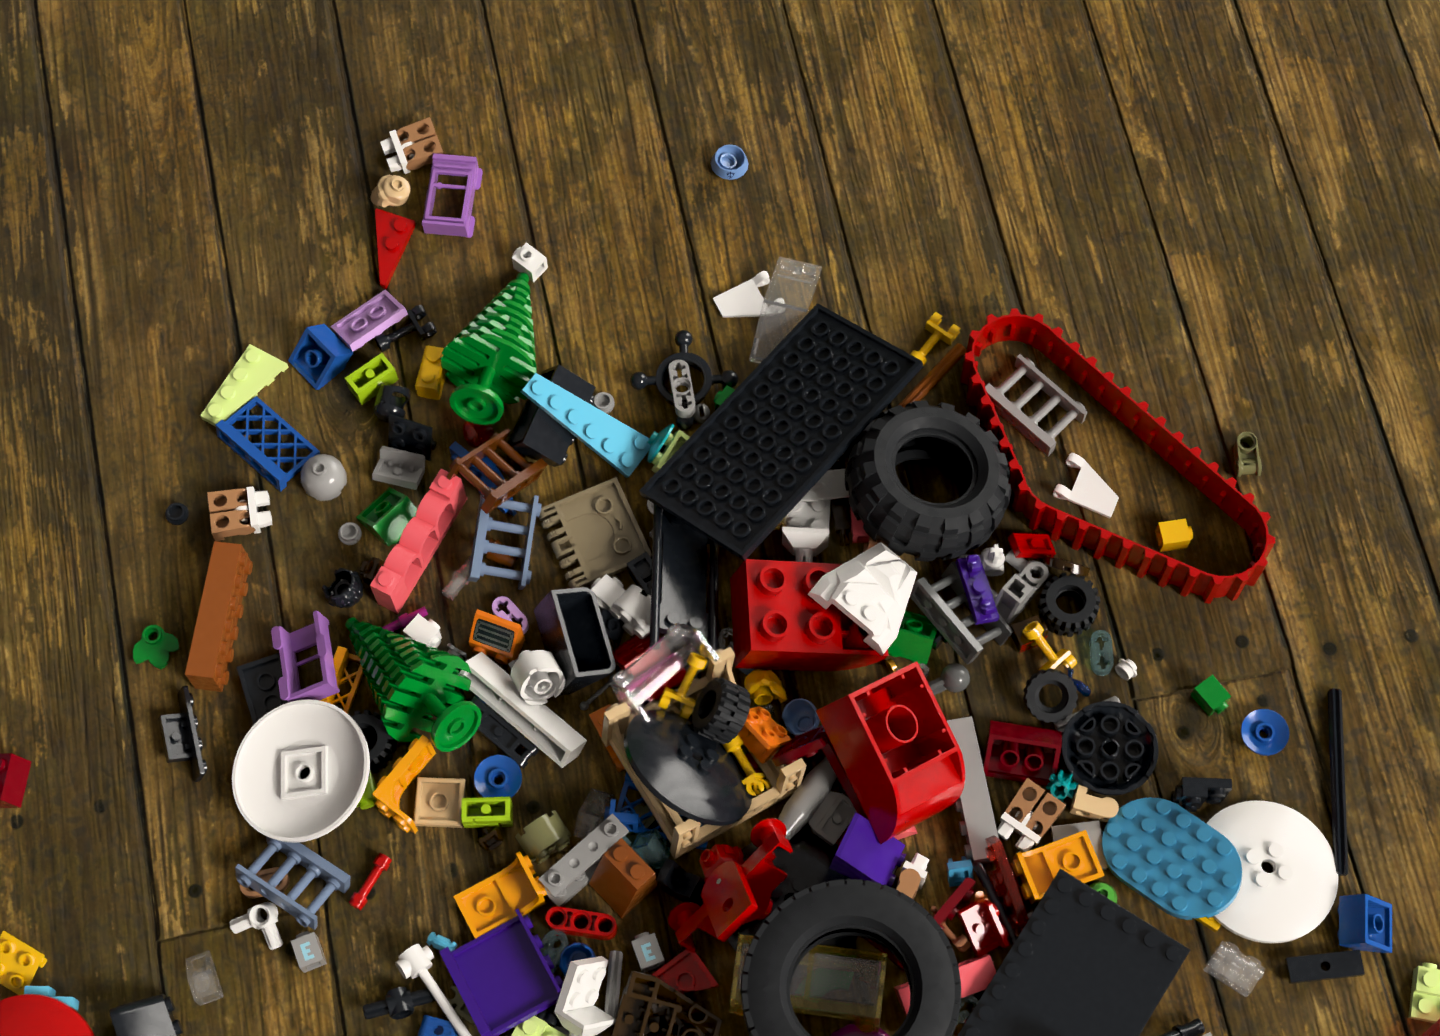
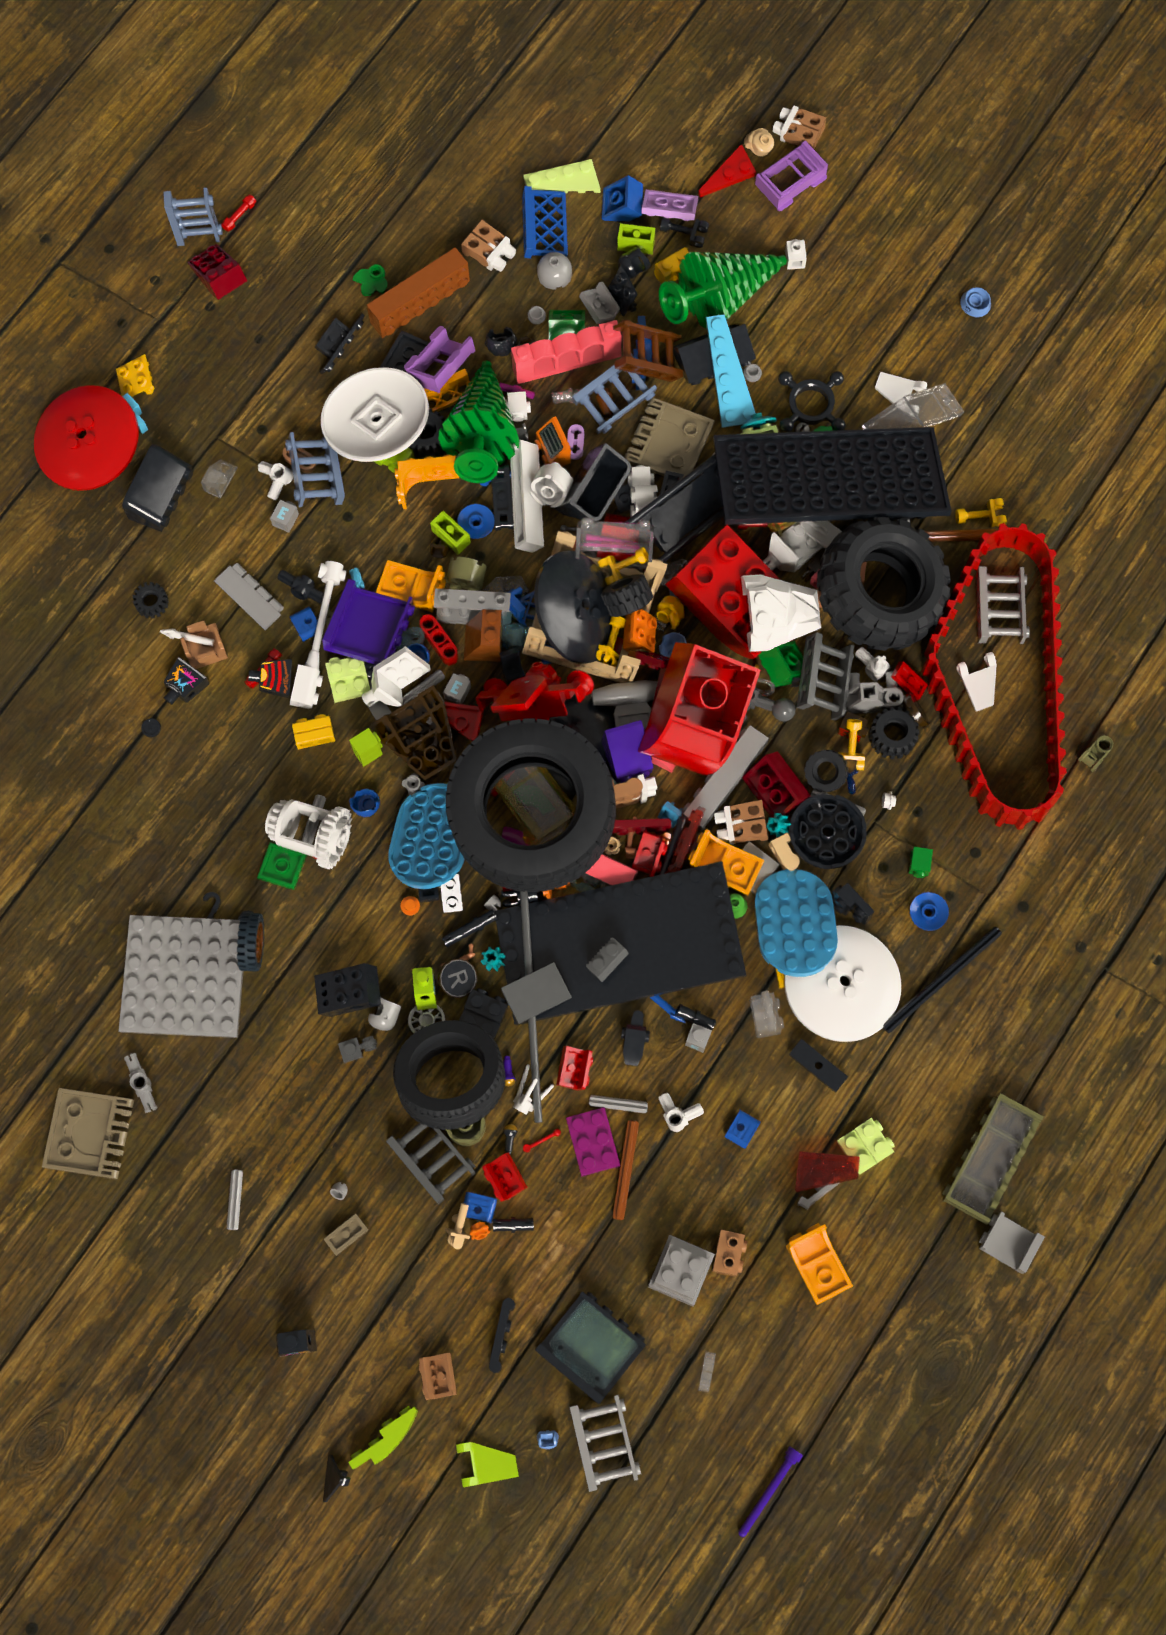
camera: 45 degrees right, 5 degrees up
black plate [165,503,189,525] -> none
red bar [349,853,392,911] -> none
tan tile [413,777,466,828] -> none
clear red hair [462,420,494,448] -> none
light grey beam [668,360,696,418] -> none
dark purple plate [956,554,1000,625] -> none
clear light blue beam [1089,630,1114,676] -> none
yellow brick [1155,518,1193,552] -> none
blue slope [1338,894,1392,953] -> none

